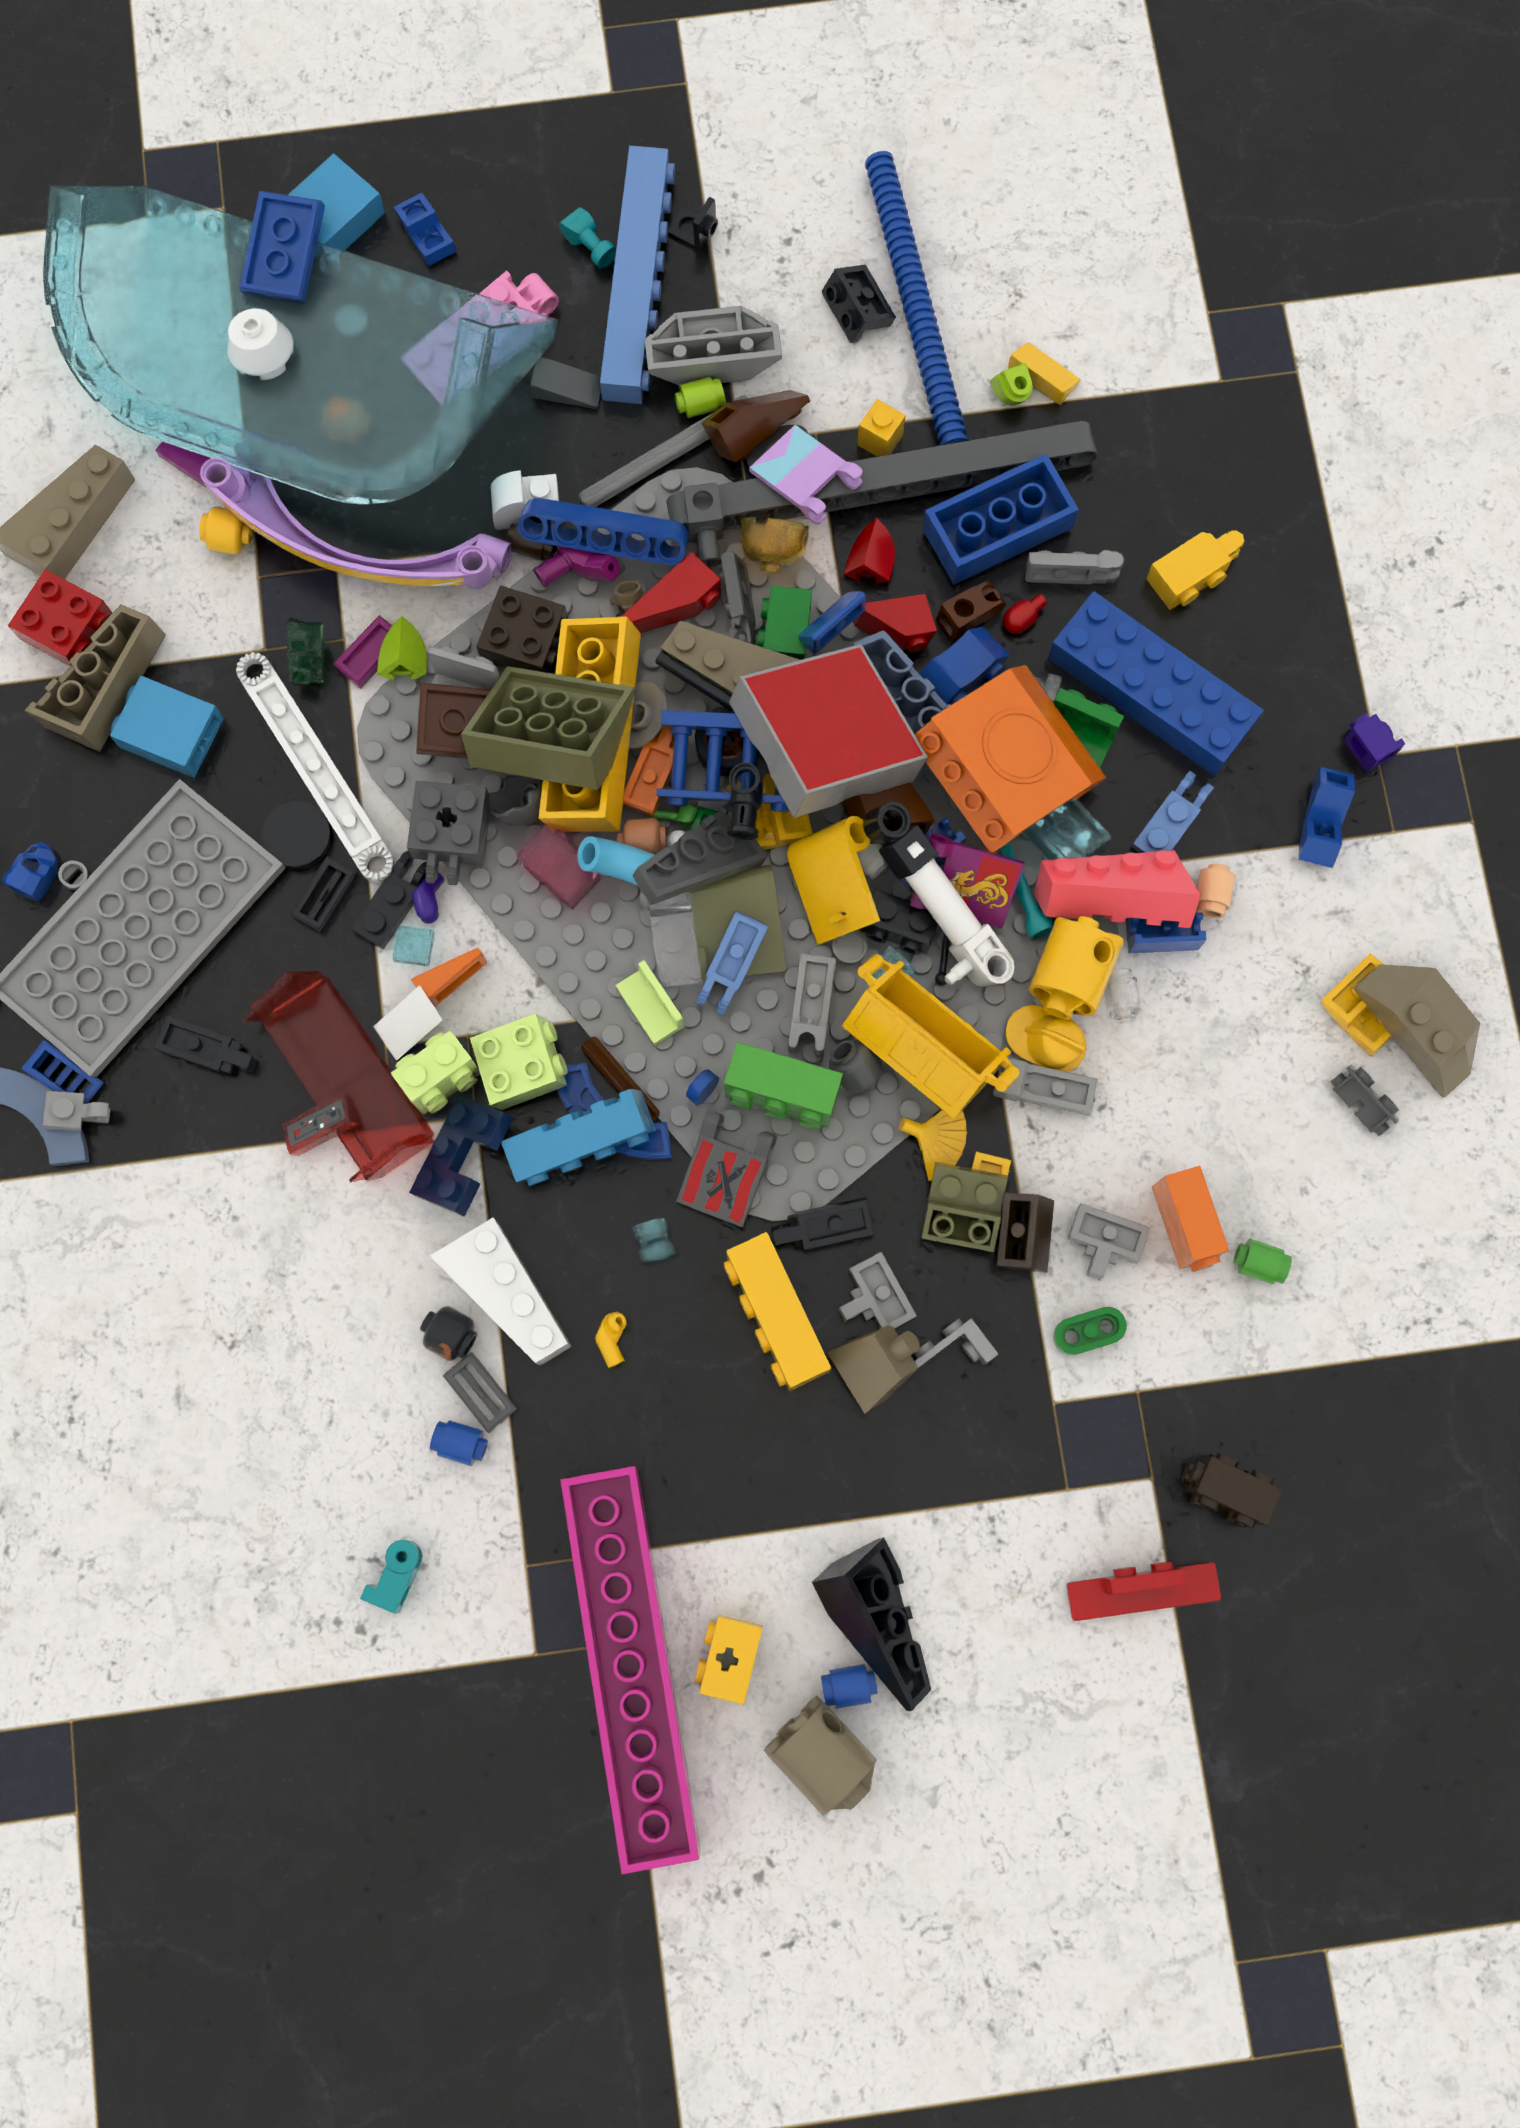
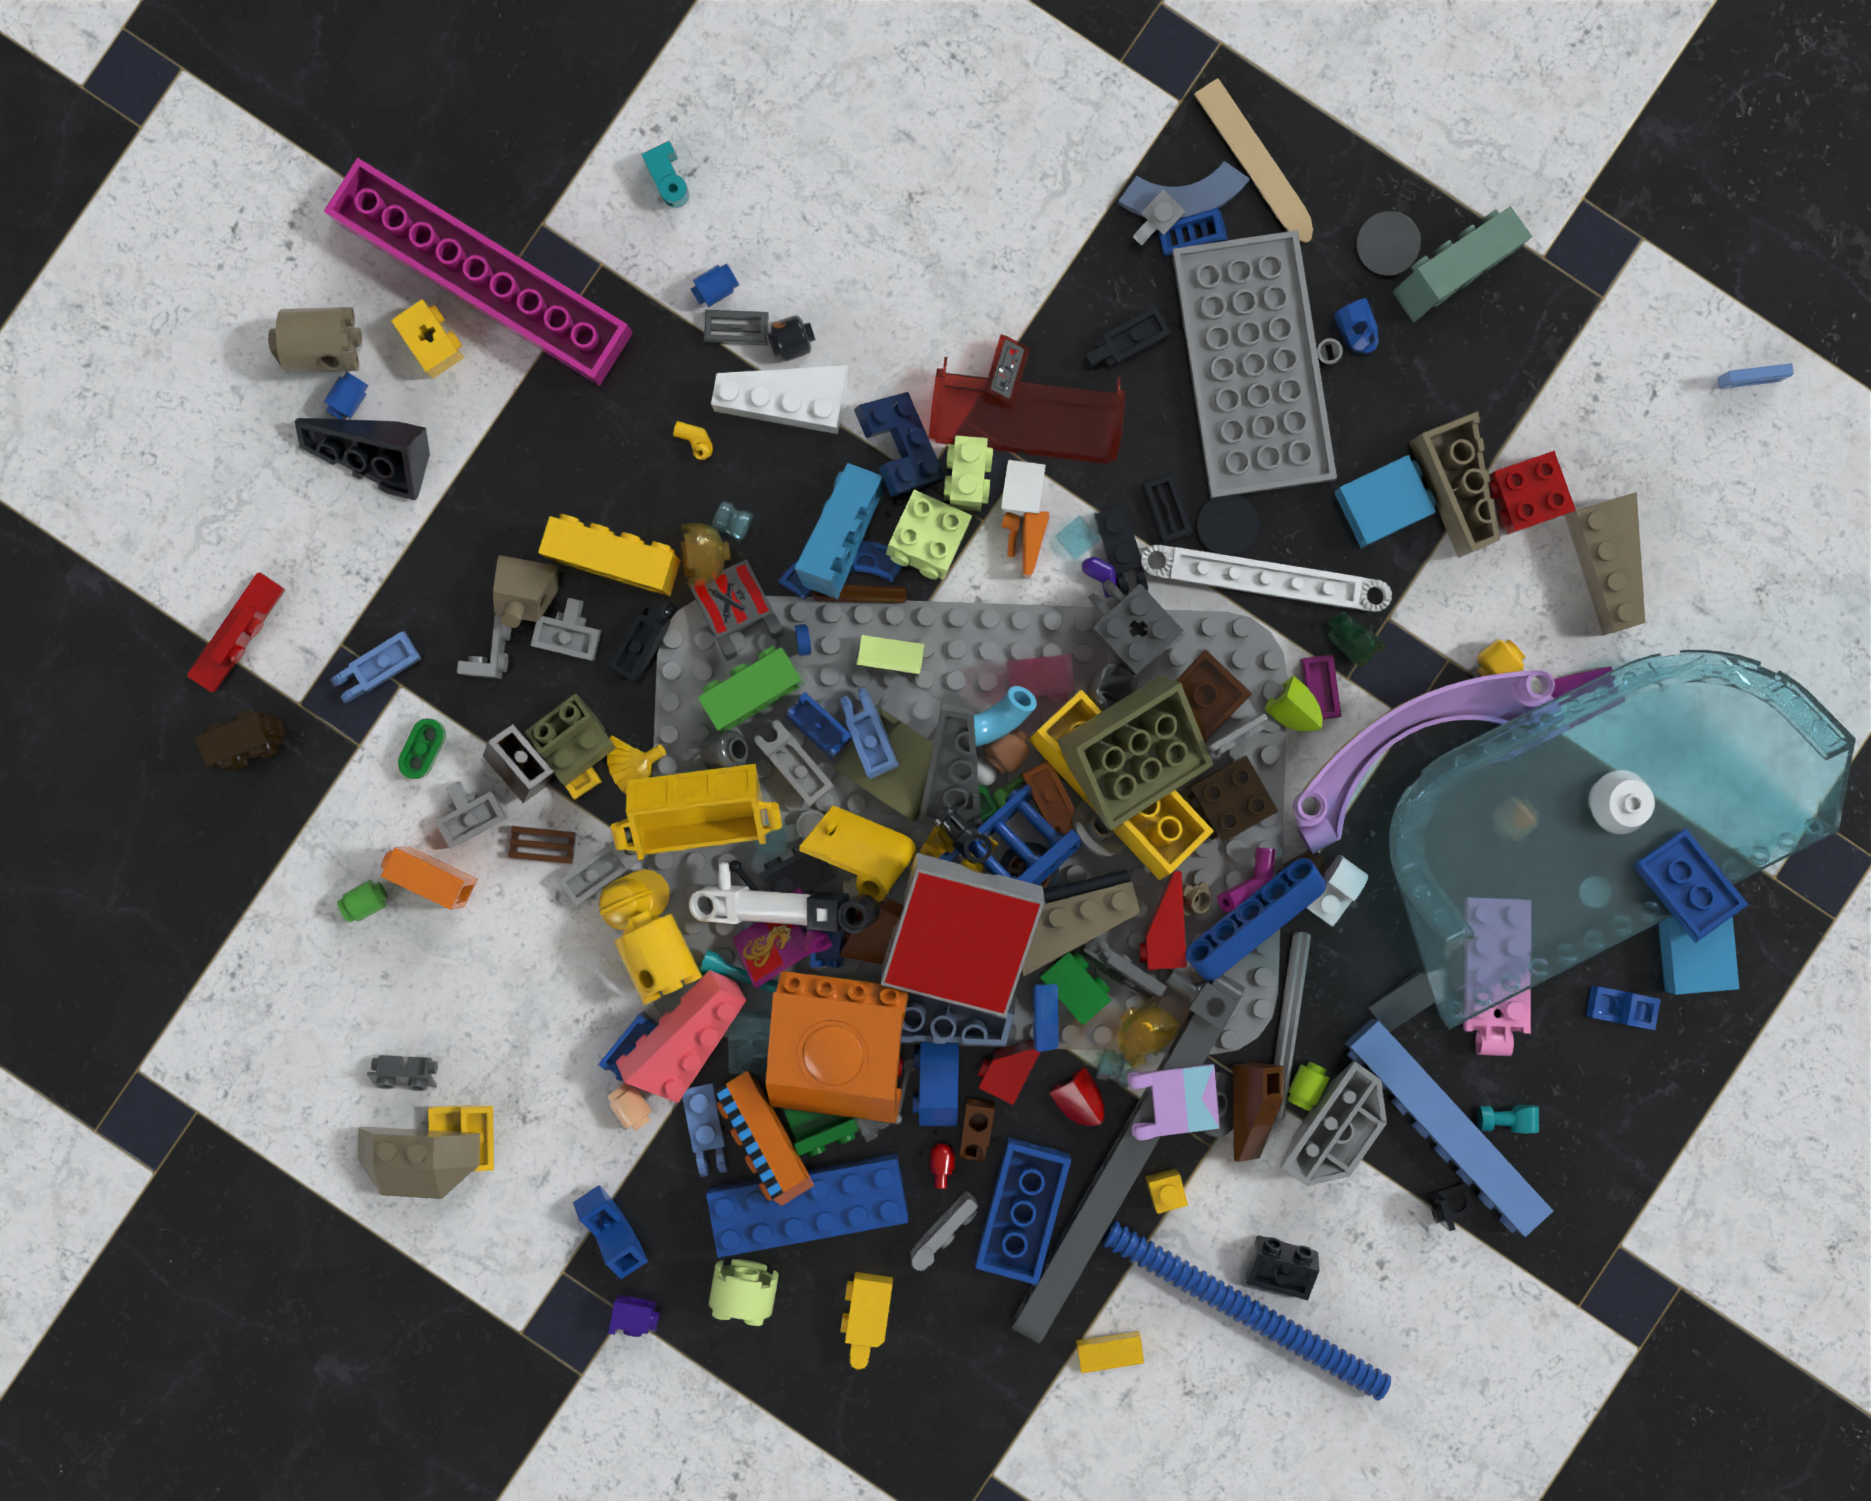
camera: 130 degrees right, 10 degrees up
lime piece [990,363,1033,406] -> none
none -> medium blue hinge [330,631,422,703]
none -> reddish brown tile [508,826,577,864]
none -> clear yellow cylinder [680,523,730,587]
none -> yellowish green brick [709,1259,779,1326]
none -> orange brick [715,1071,815,1206]
none -> blue hinge [785,692,852,760]
none -> orange hand [1001,512,1021,557]
none -> clear light blue wheel [1096,1048,1136,1088]

